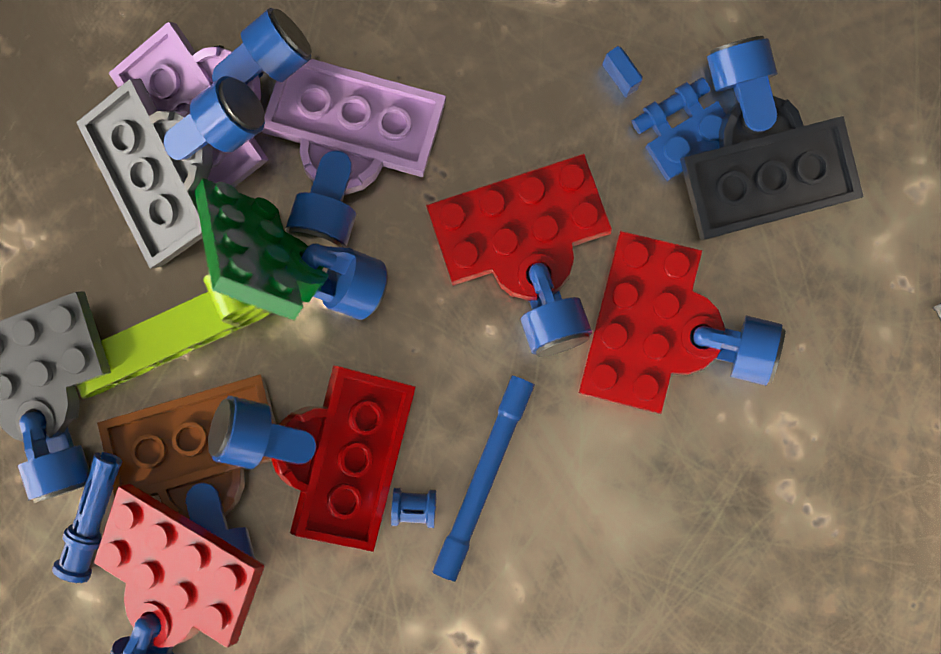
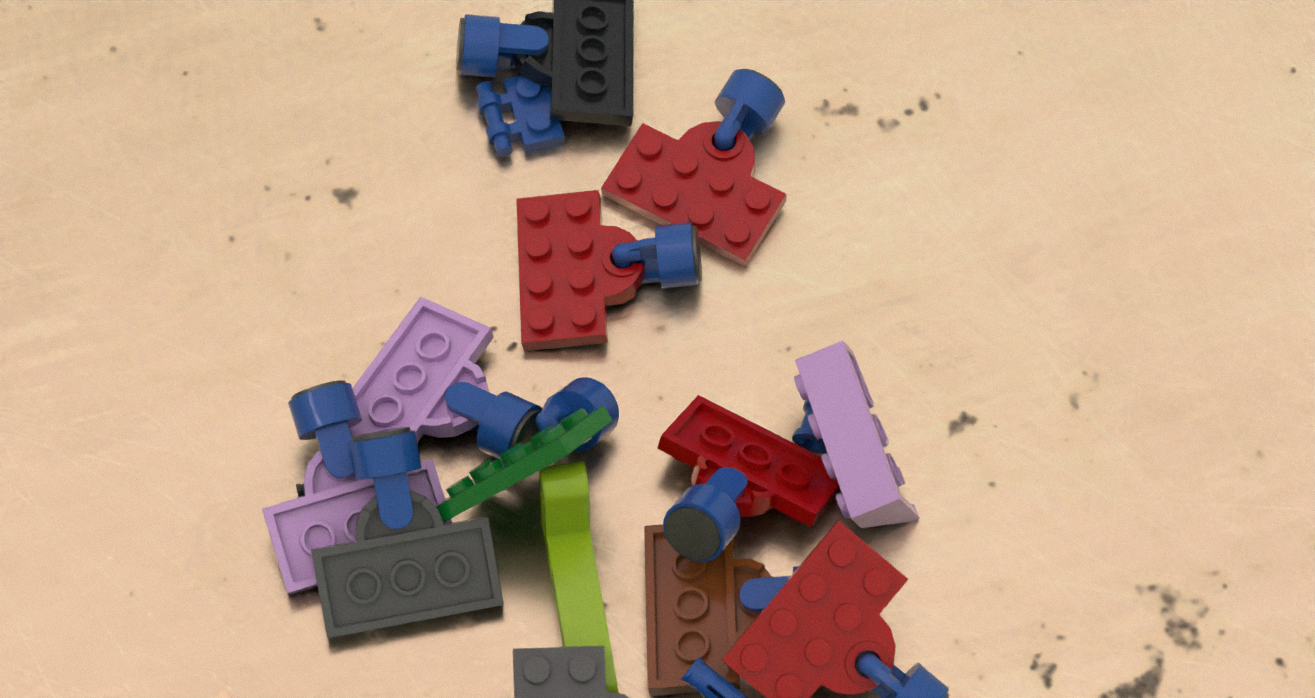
camera: 75 degrees left, 25 degrees down
blue piece [432,375,535,582] -> none
blue tile [602,46,643,98] -> none
none -> lavender wedge [794,340,920,528]

